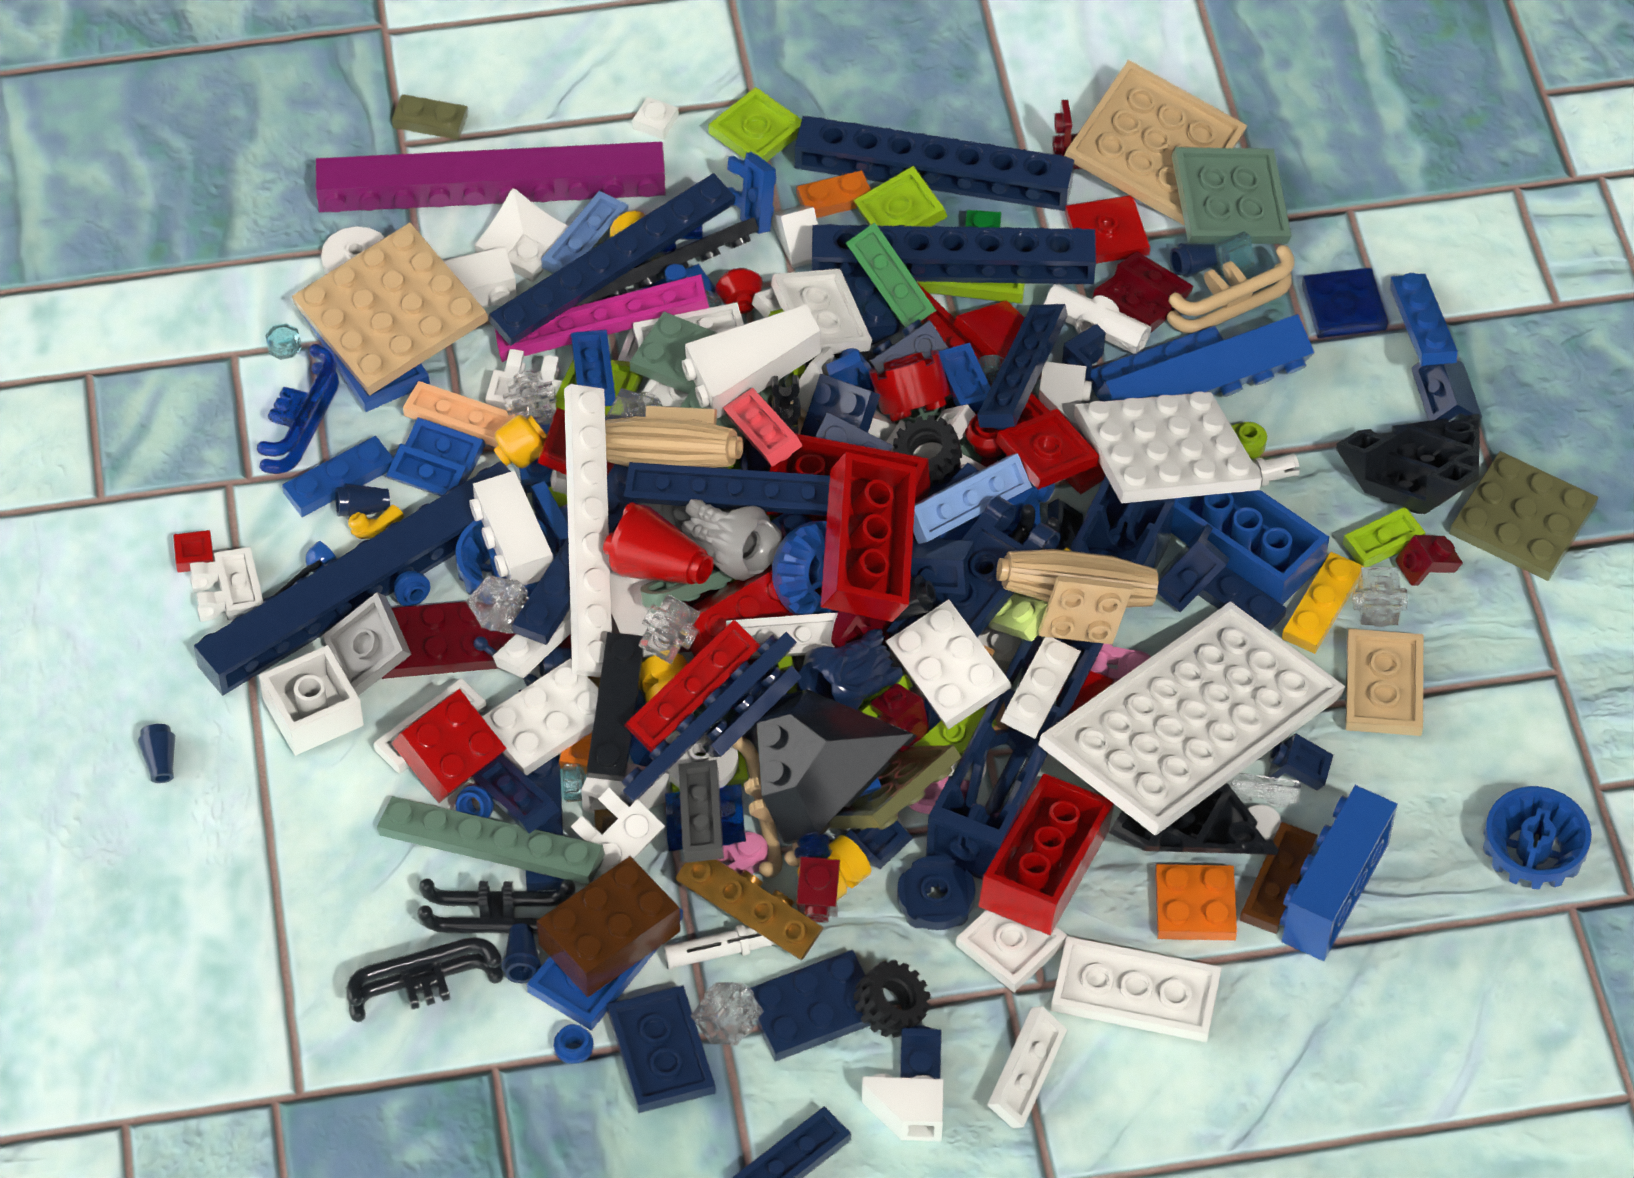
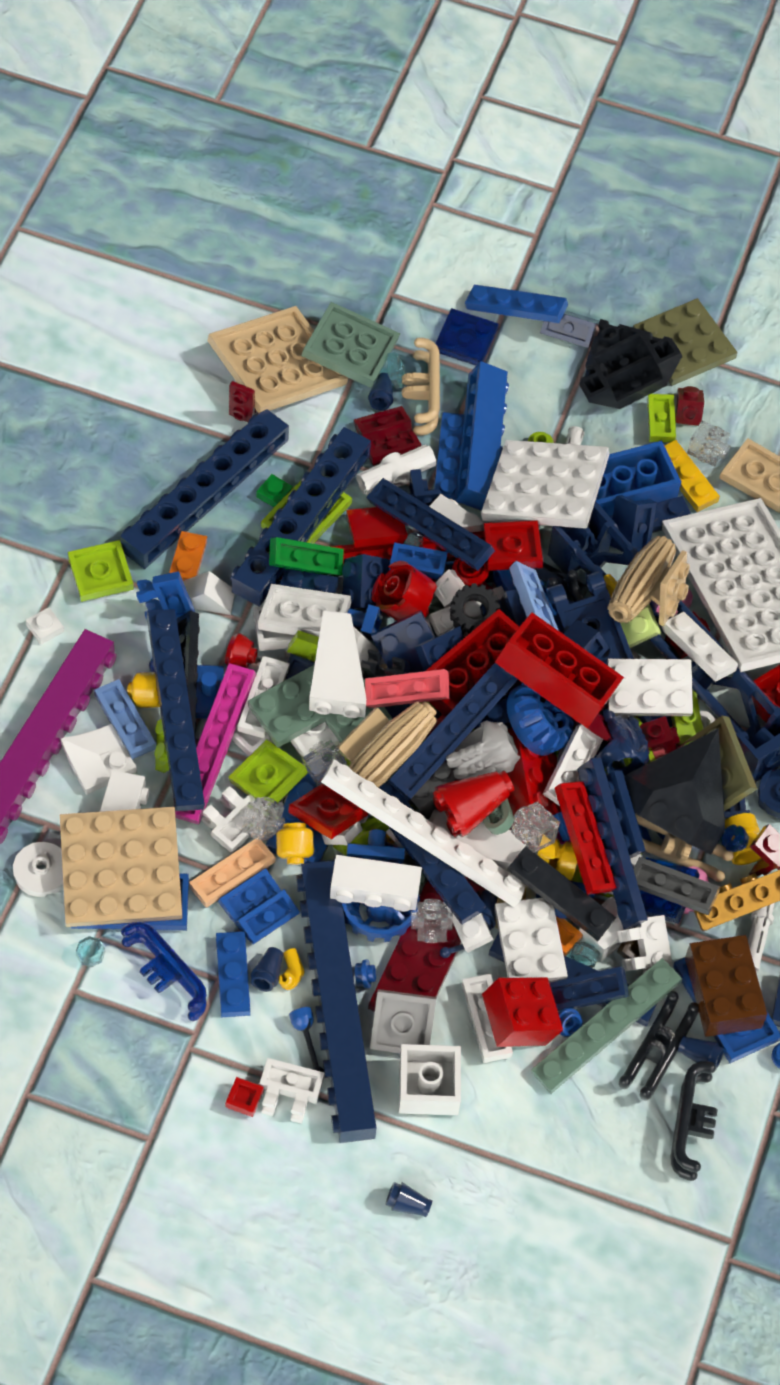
camera: 65 degrees left, 5 degrees up
blue plate [571,329,616,406] -> none
lime plate [853,166,947,226] -> none
red plate [1065,196,1150,264] -> none

